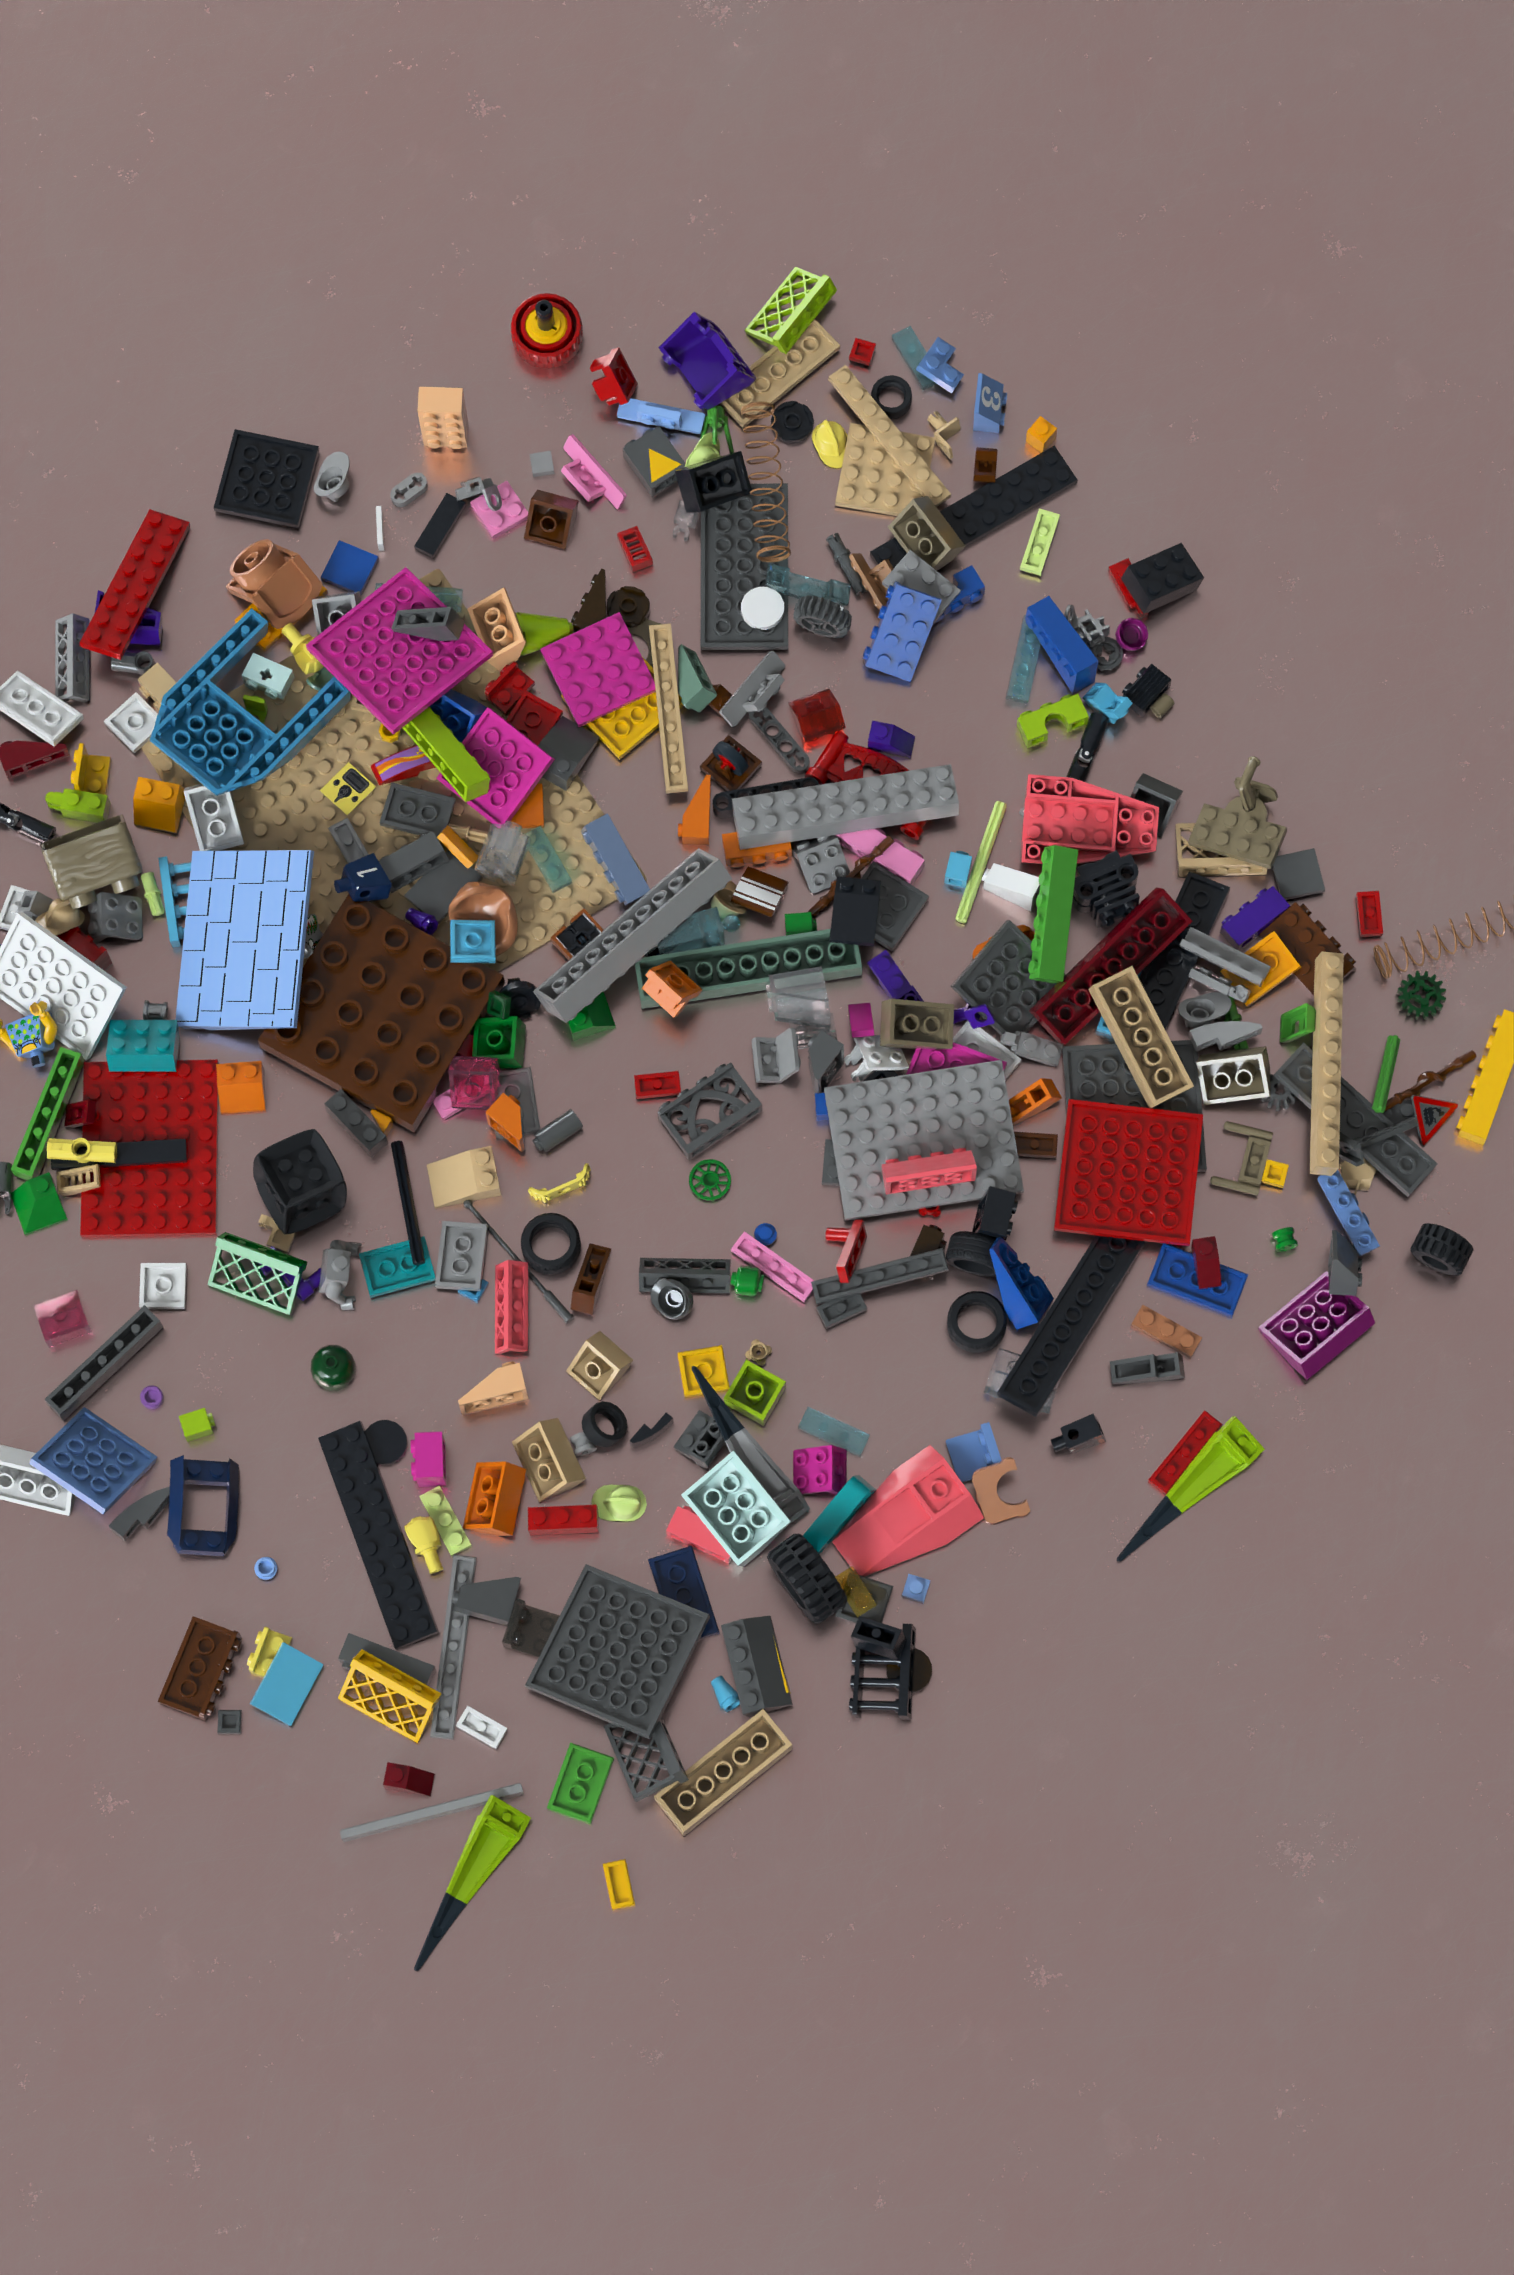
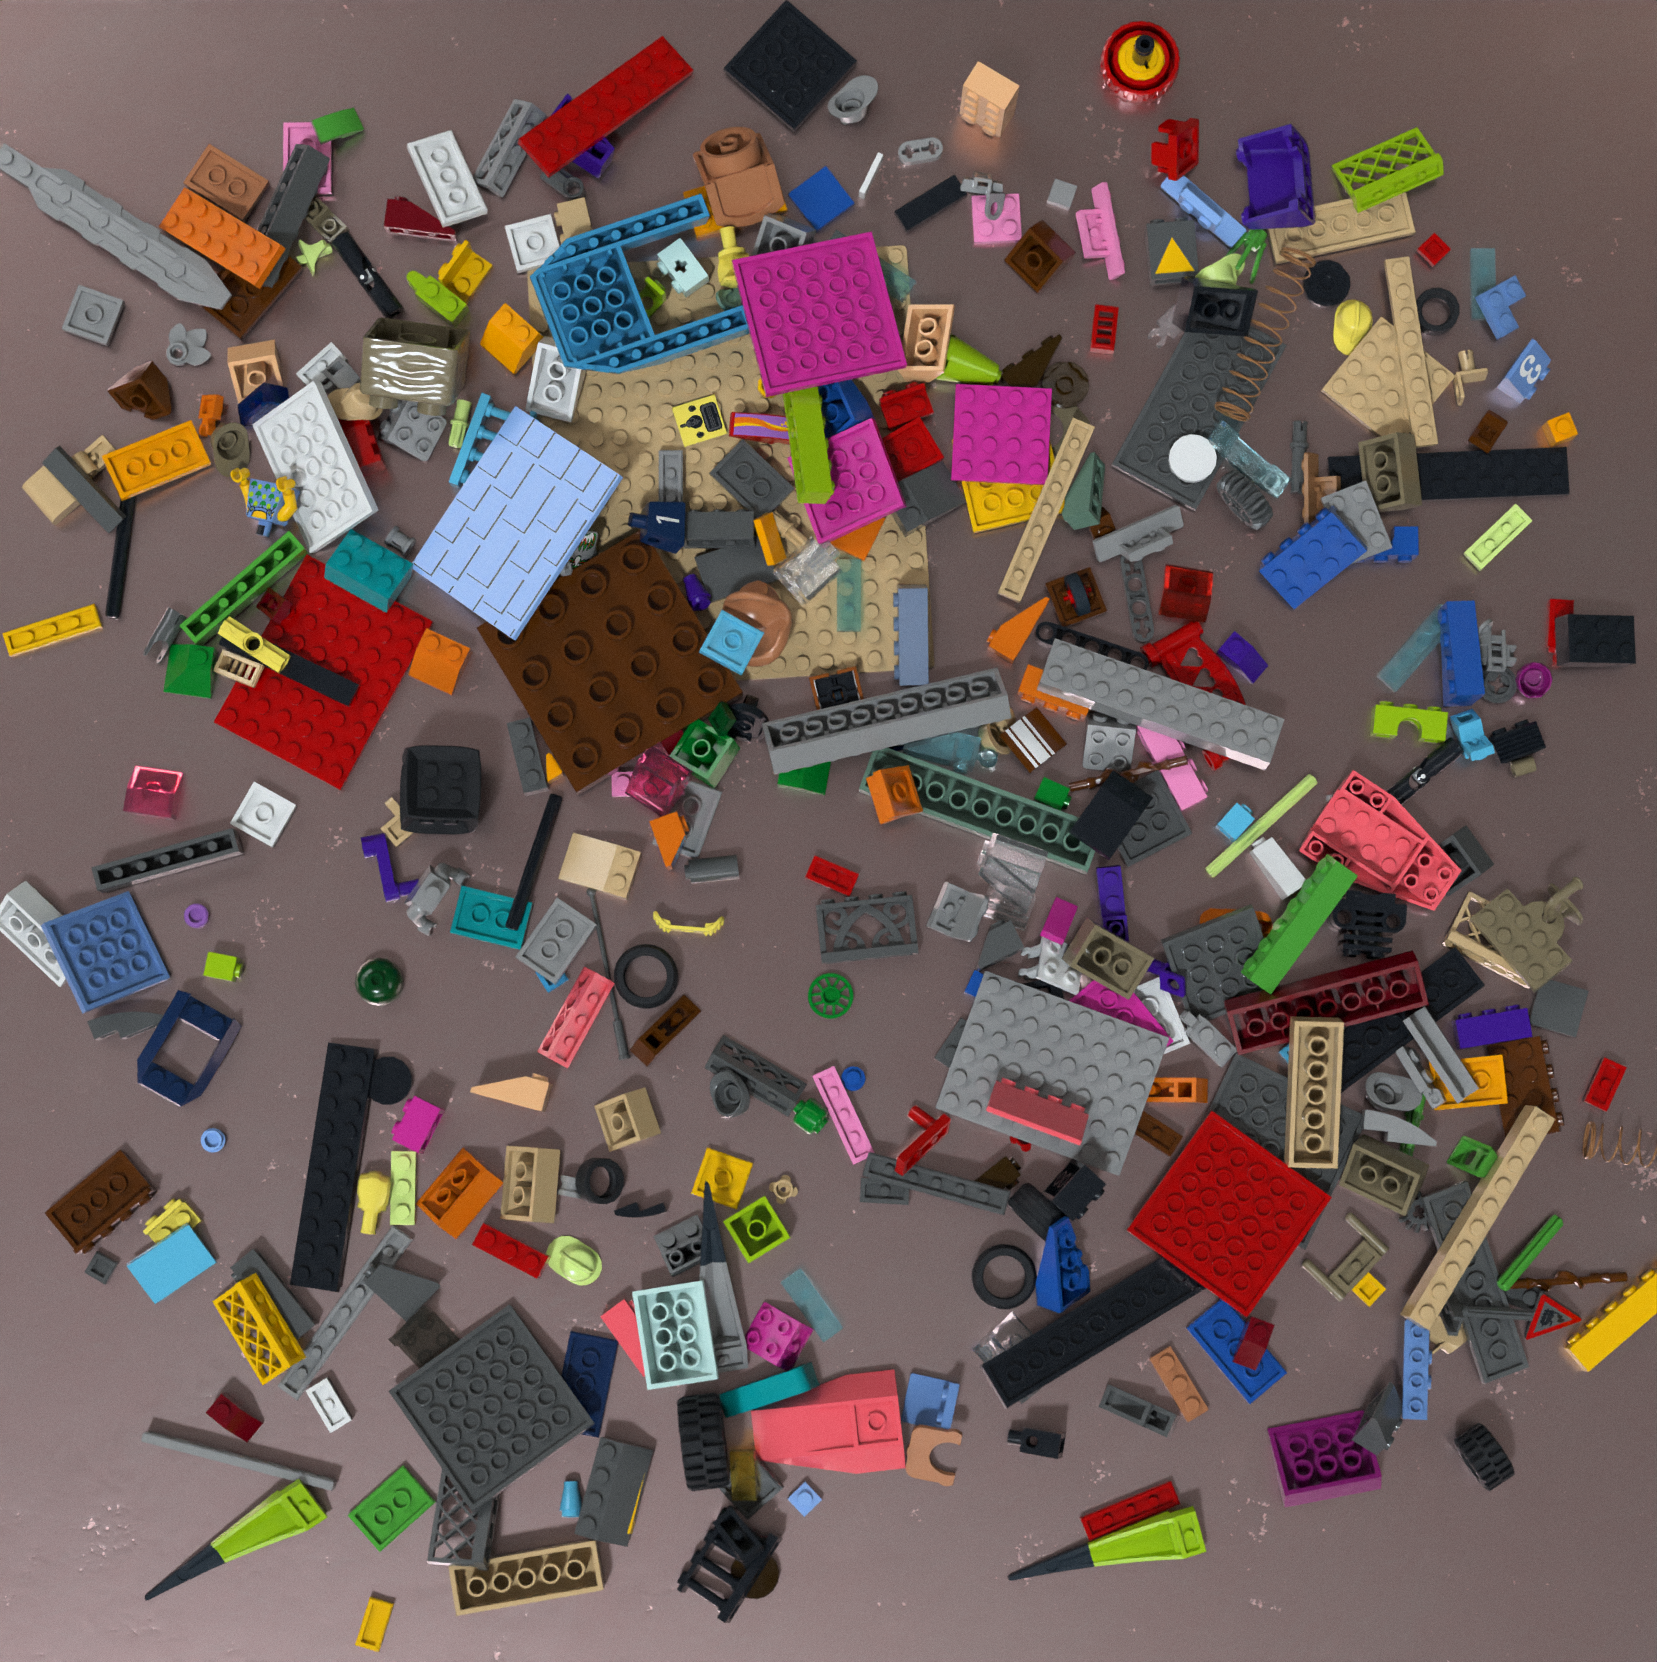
camera: 25 degrees right, 10 degrees up
fence [207,1232,308,1315] -> none
dark grey slope [391,607,465,641] -> none
green wheel [1272,1227,1298,1252] -> none
dark green gear [1397,971,1446,1020] -> none

